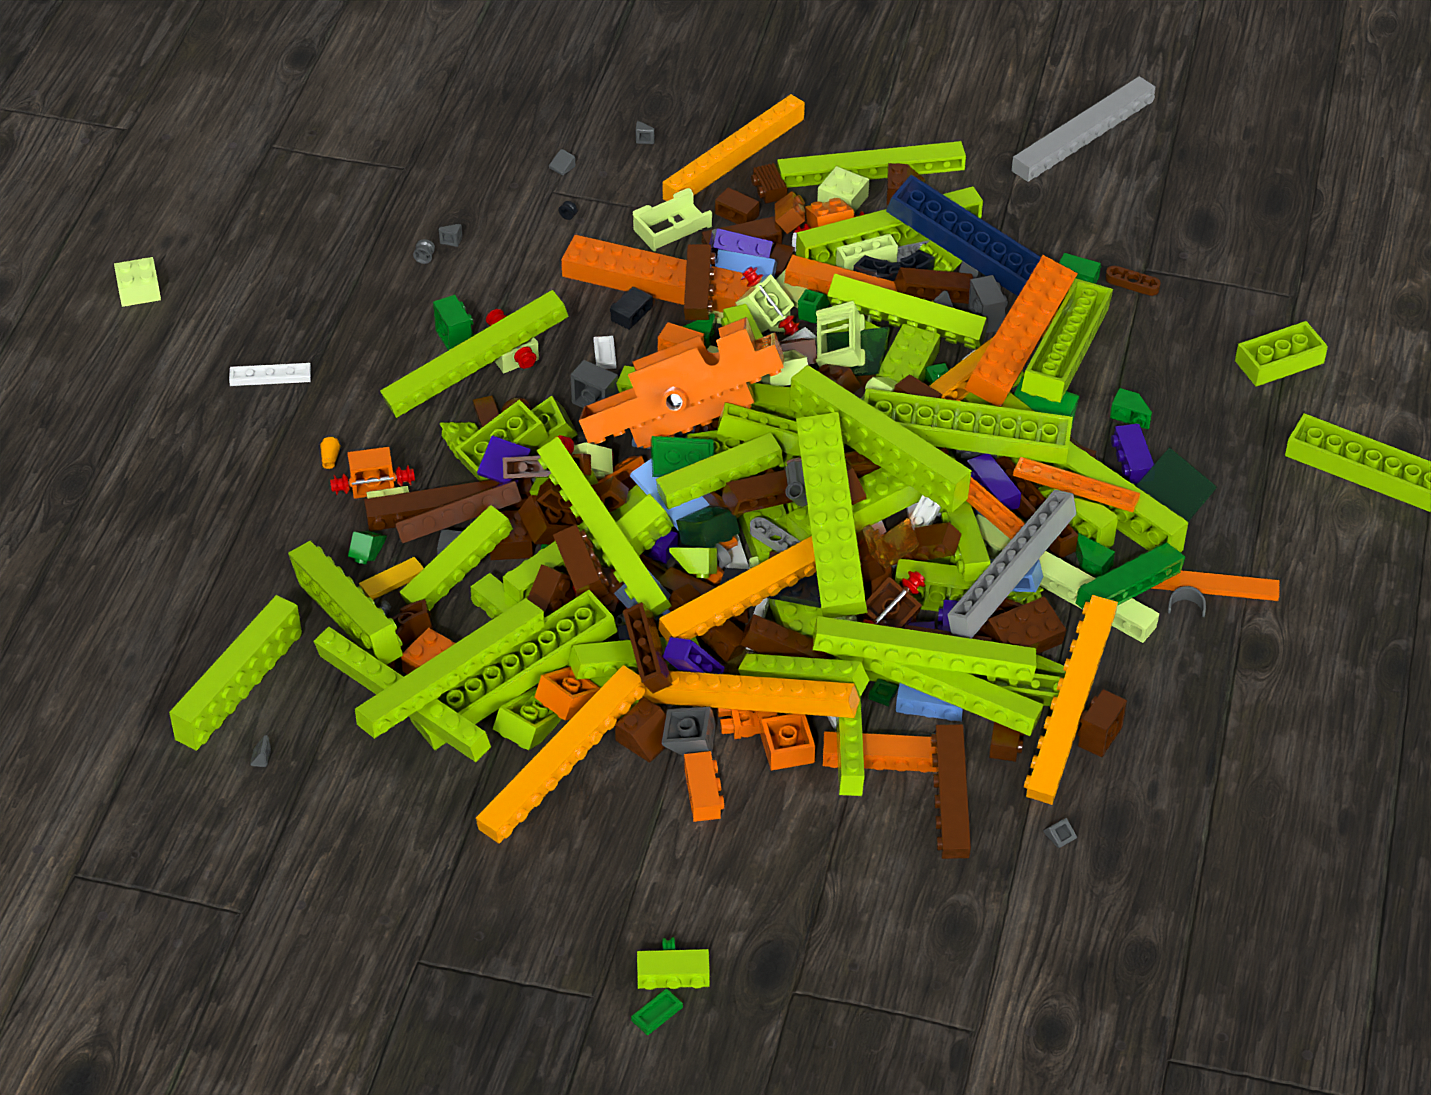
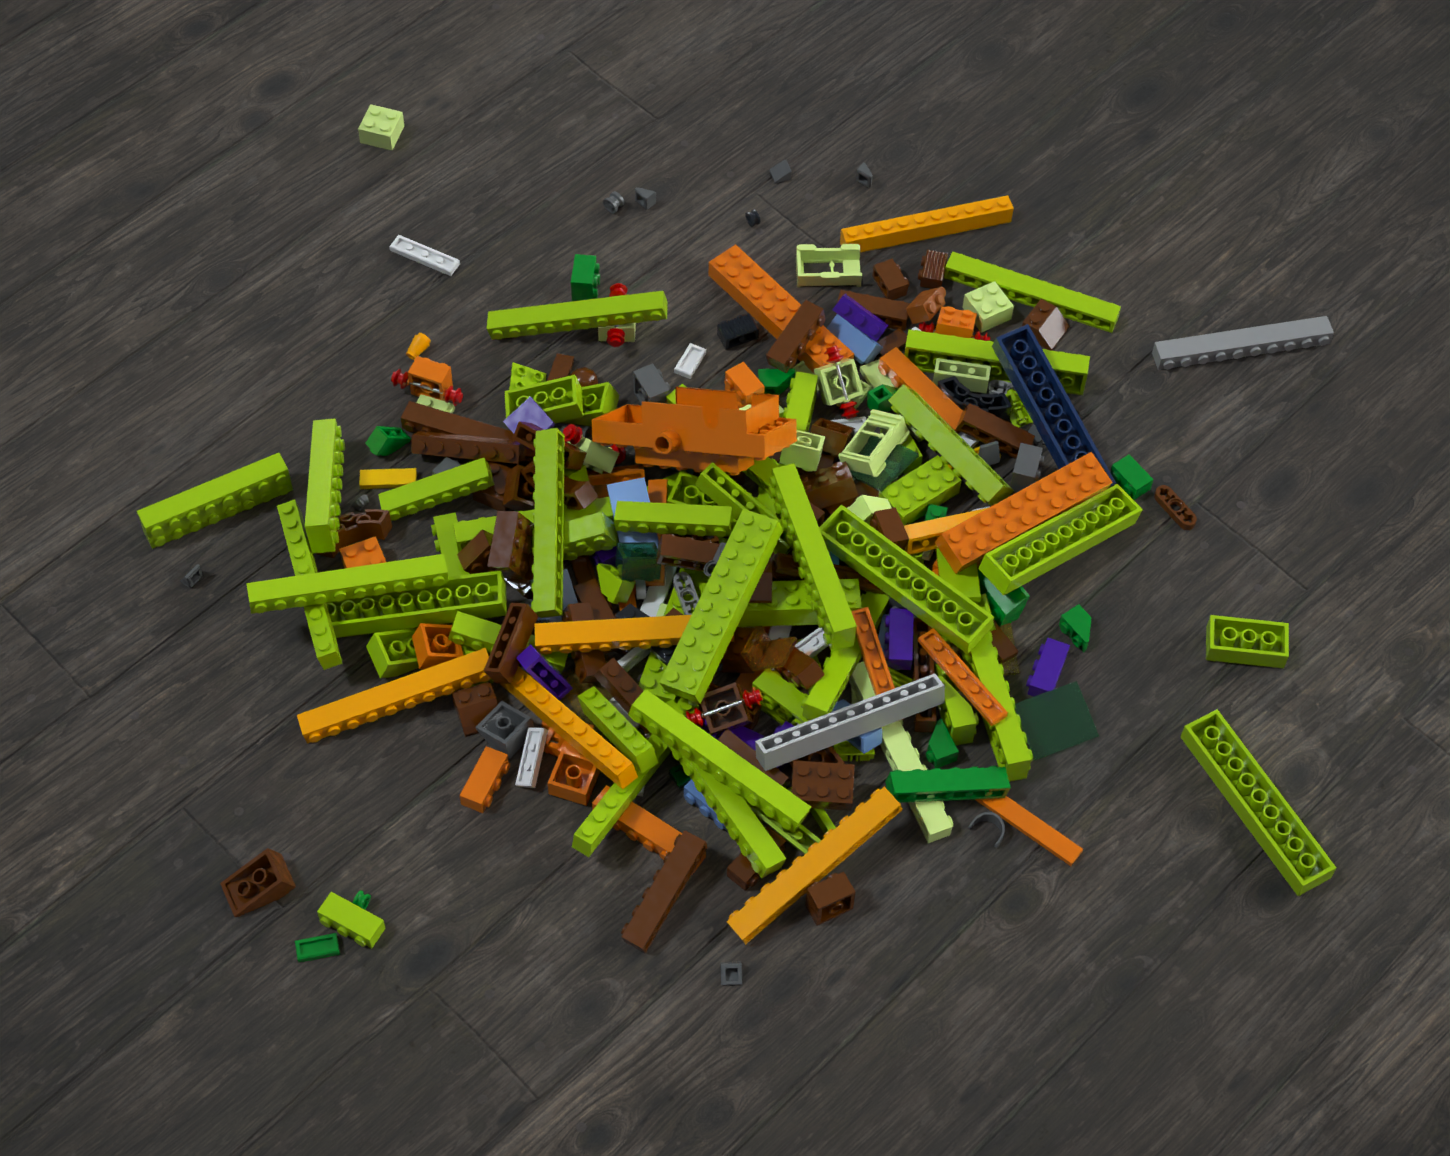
camera: 30 degrees right, 10 degrees up
green tile [650,436,714,477] -> none
none -> reddish brown slope [220,848,296,917]
none -> white tile [515,727,548,788]

